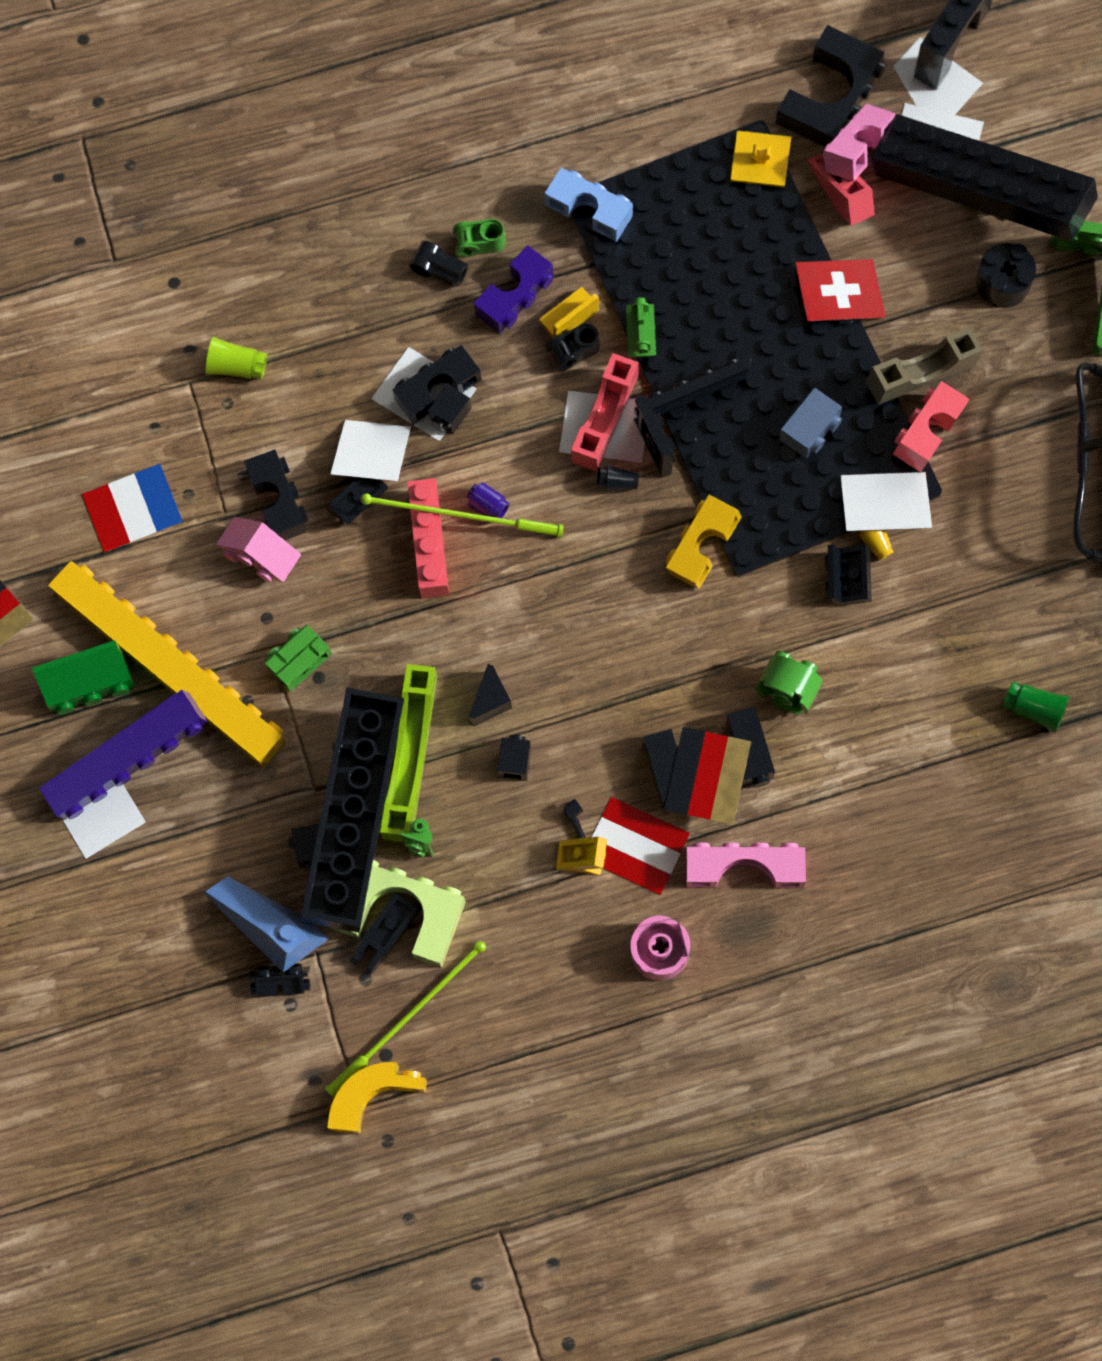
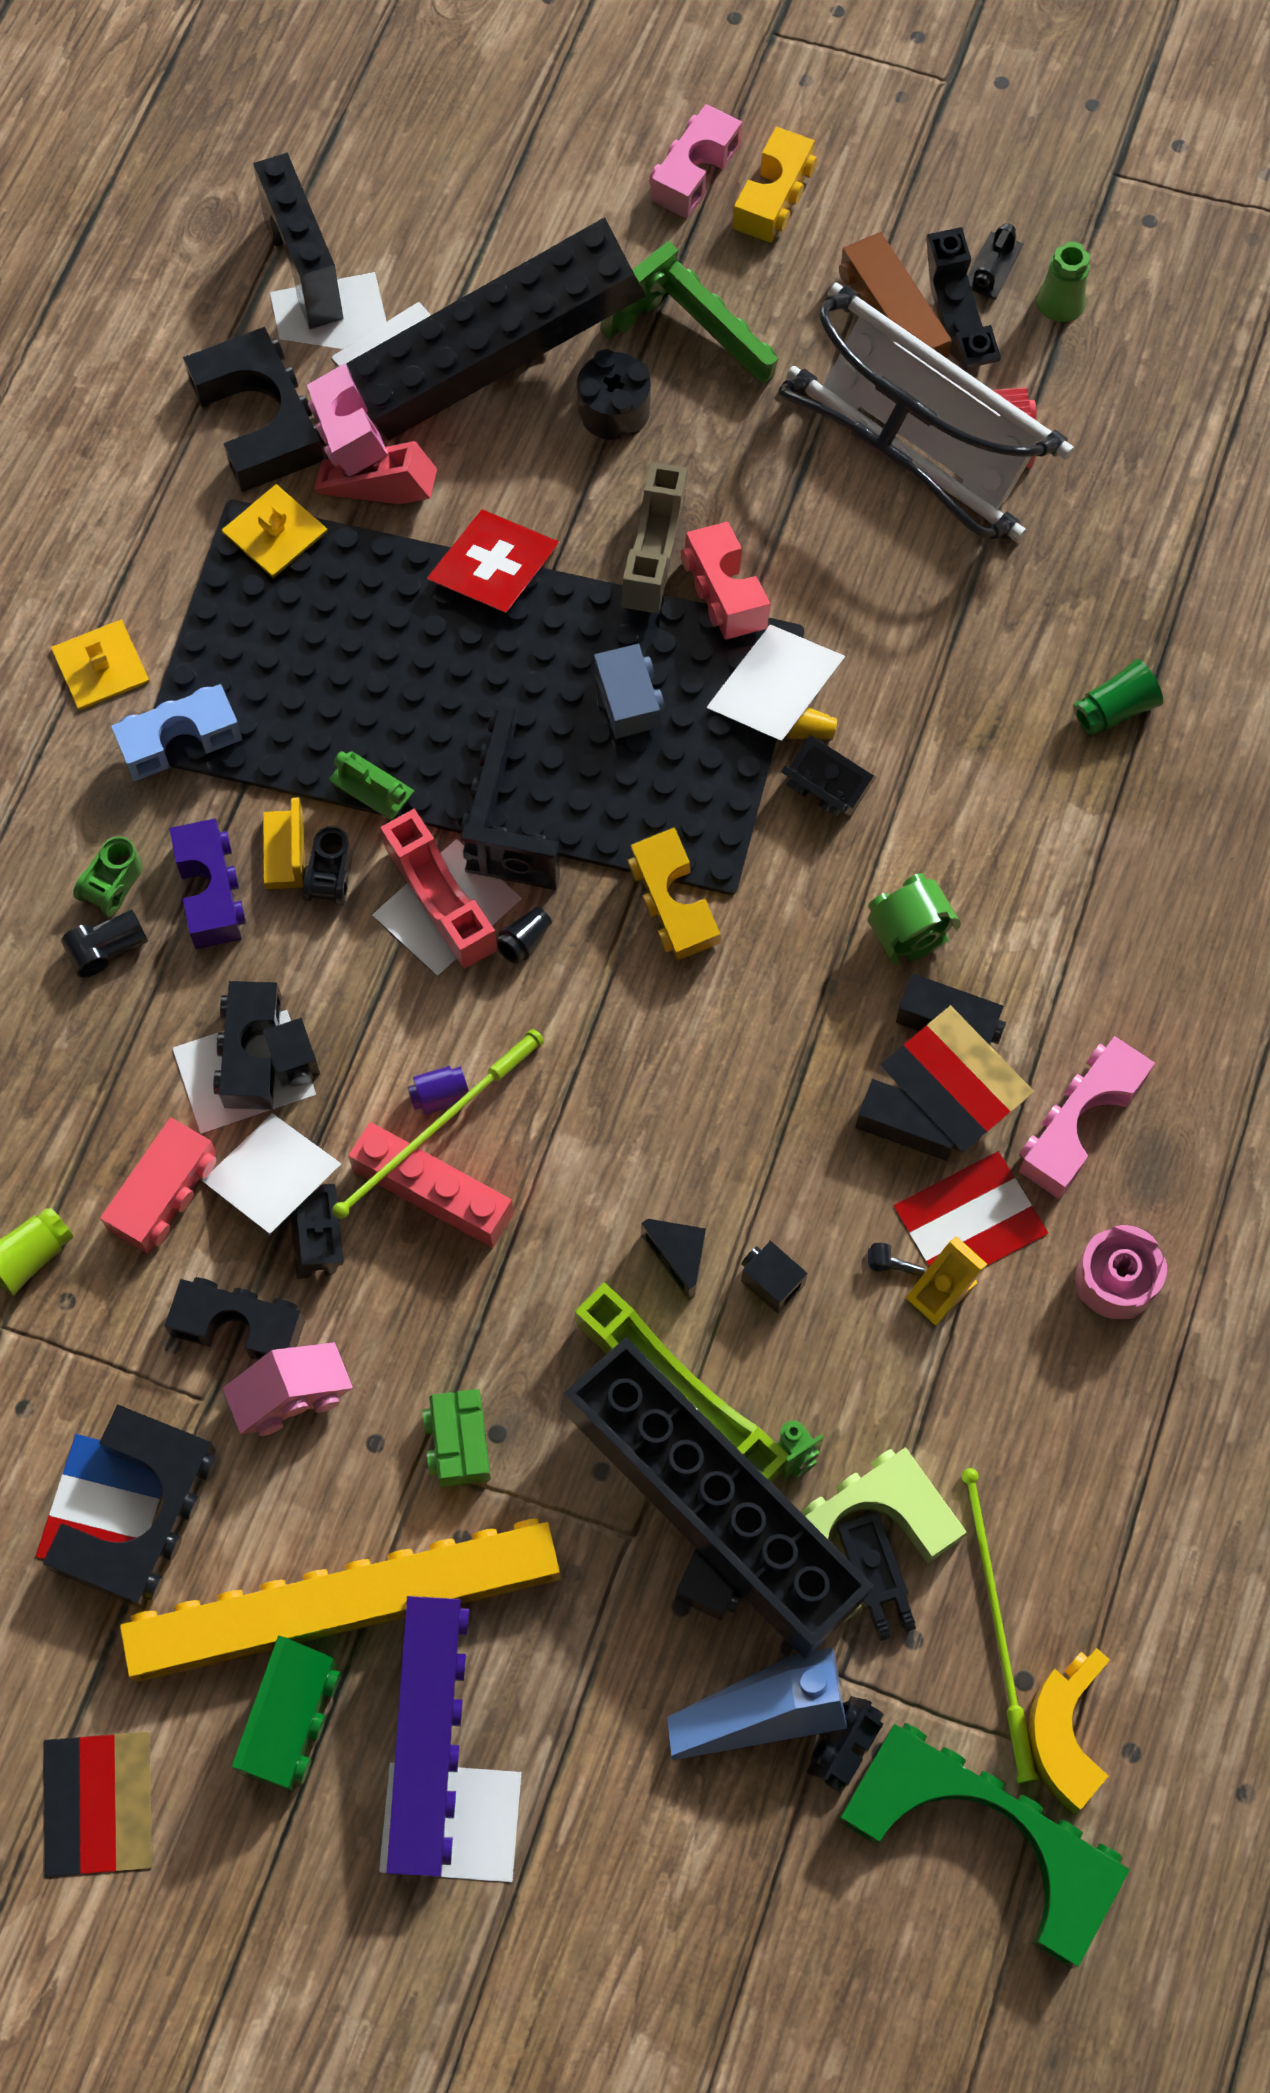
camera: 60 degrees left, 5 degrees down
none -> black arch [42,1404,218,1609]
none -> yellow piece [51,619,150,711]
none -> coral brick [100,1117,217,1254]
none -> green arch [838,1723,1130,1969]

